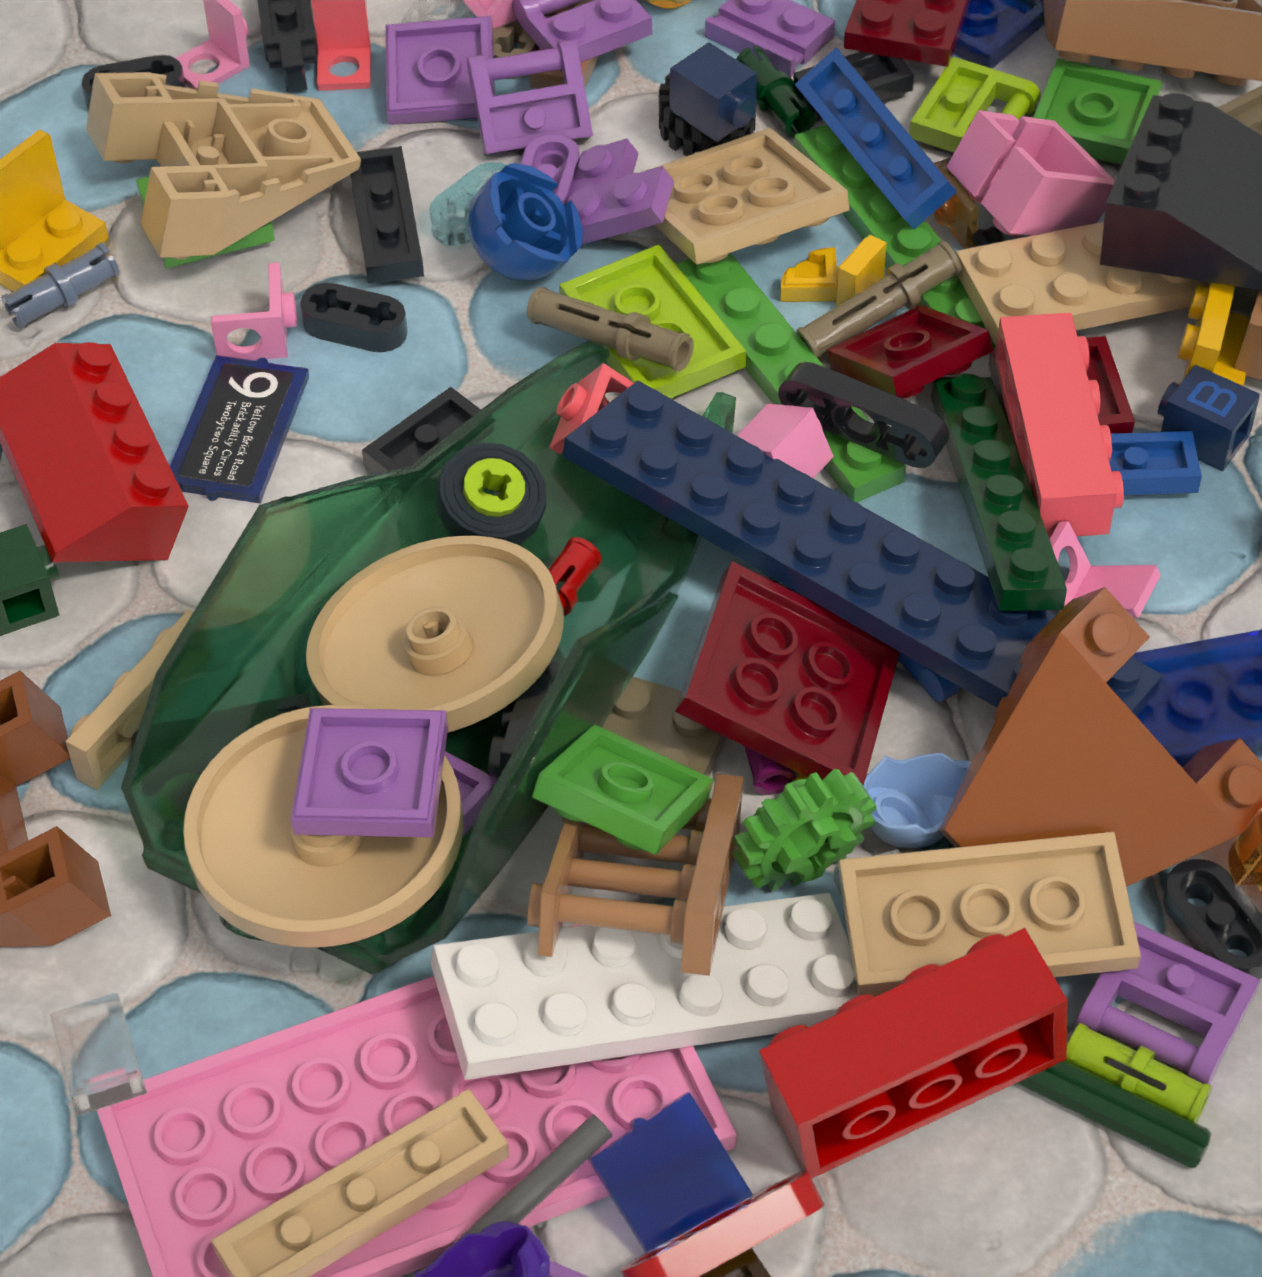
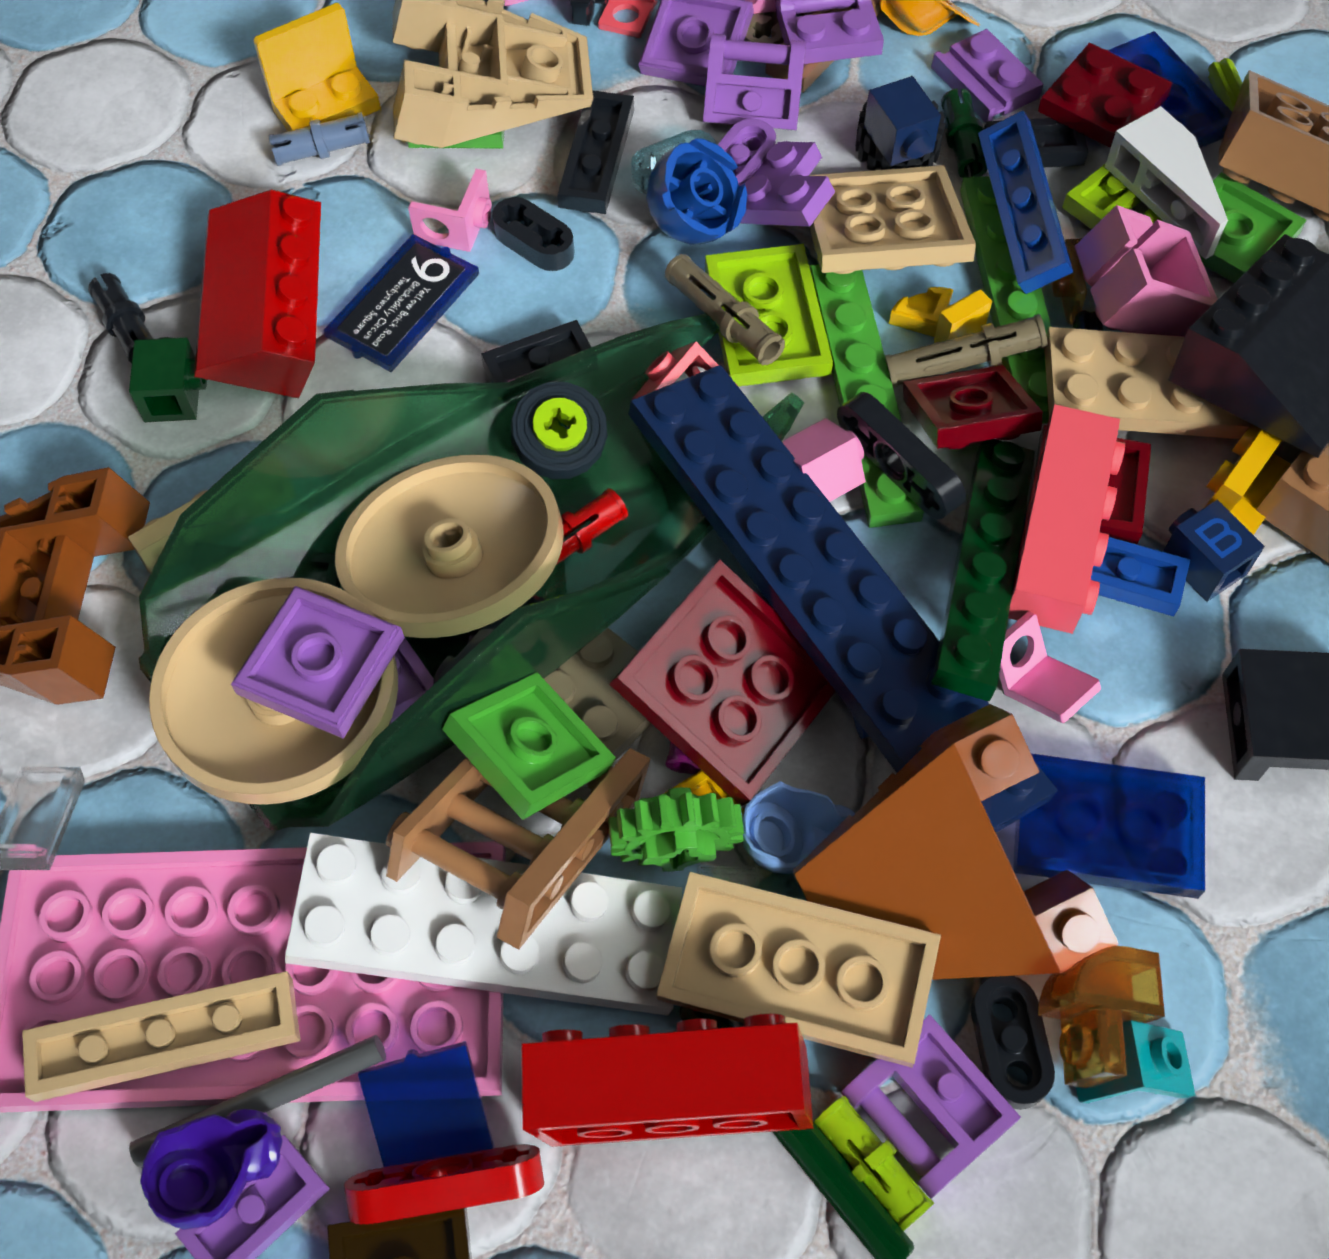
camera: 20 degrees right, 10 degrees up
none -> white slope [1105,106,1228,259]

